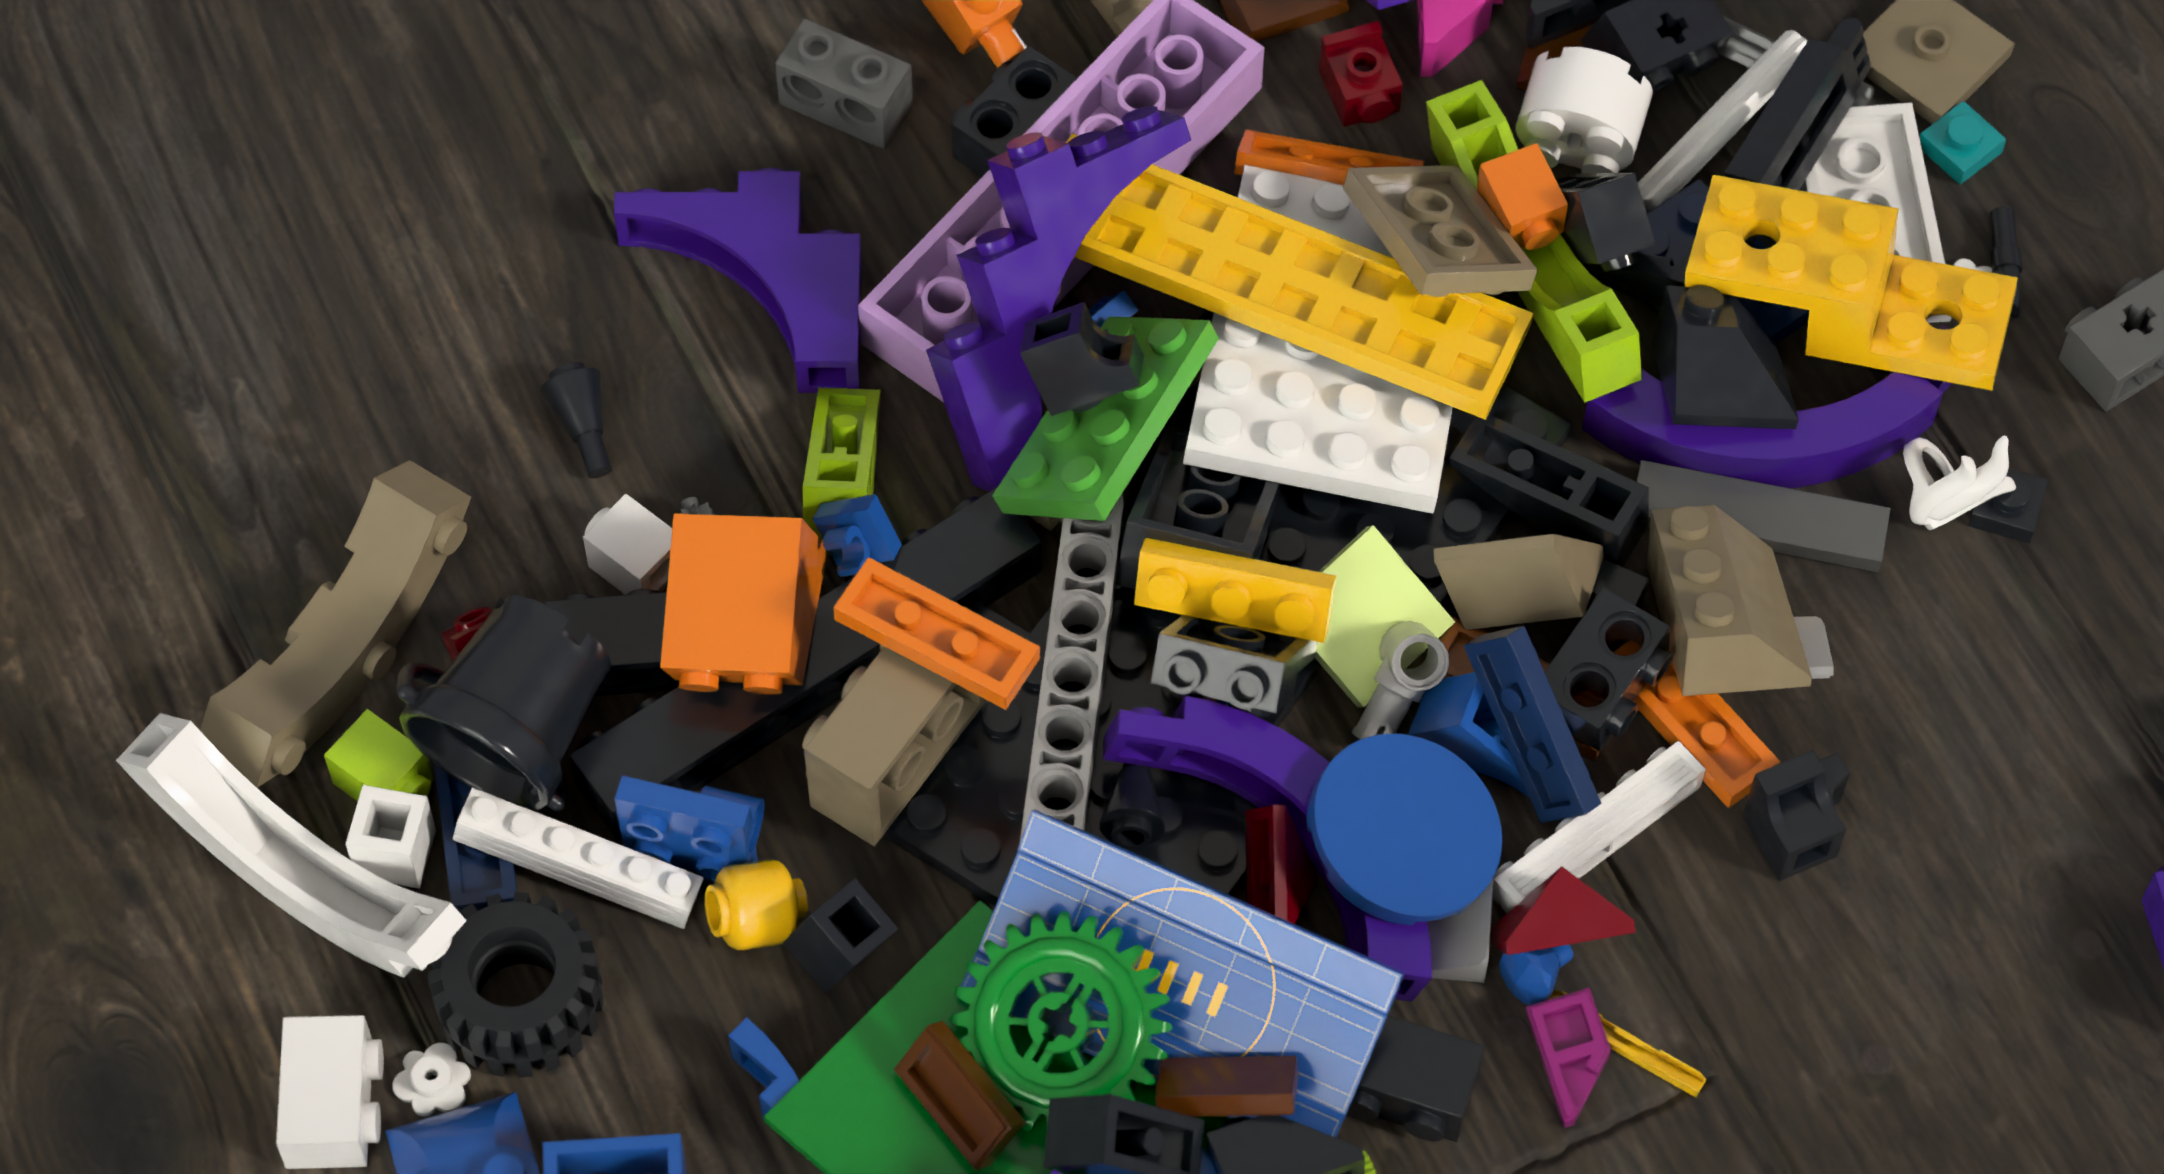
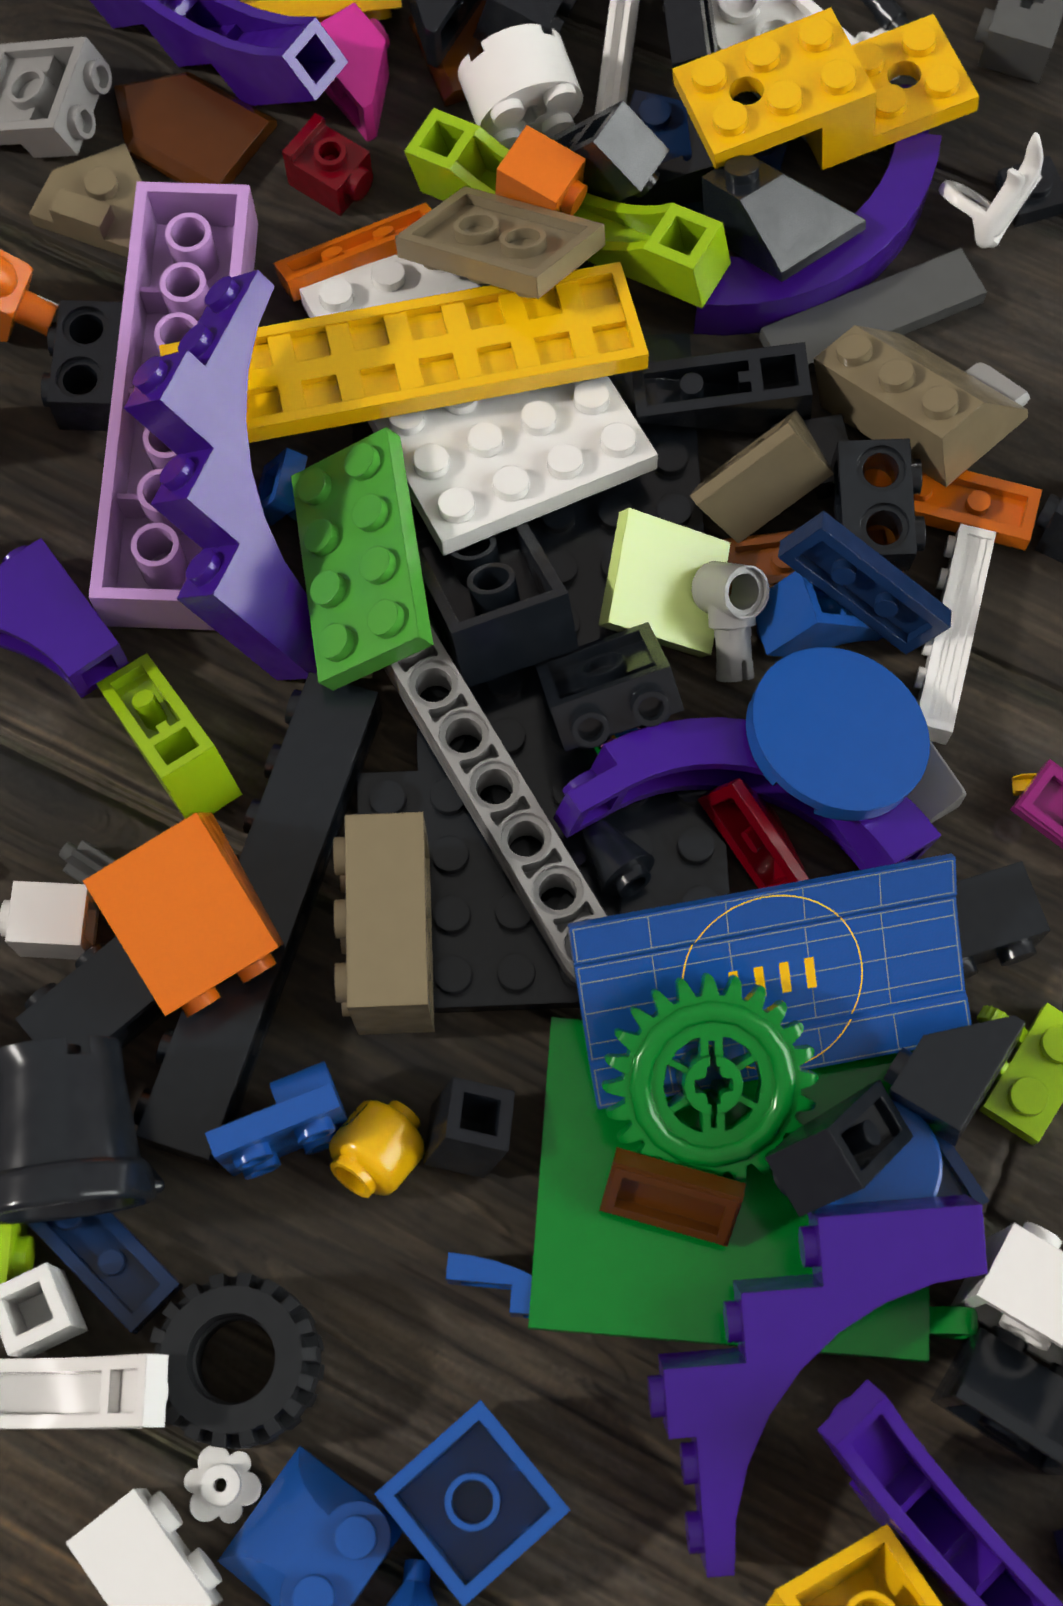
camera: 35 degrees left, 10 degrees up
white piece [453,788,704,929] -> none
blue tile [813,494,902,577] -> none
orange plate [833,557,1040,710] -> none
black brick [1020,302,1144,416] -> none
yellow plate [1134,538,1336,643] -> none
reddish brown tile [1155,1055,1298,1117] -> none
dark red slope [1490,866,1636,955] -> none
blue rock [1499,944,1573,1005] -> none

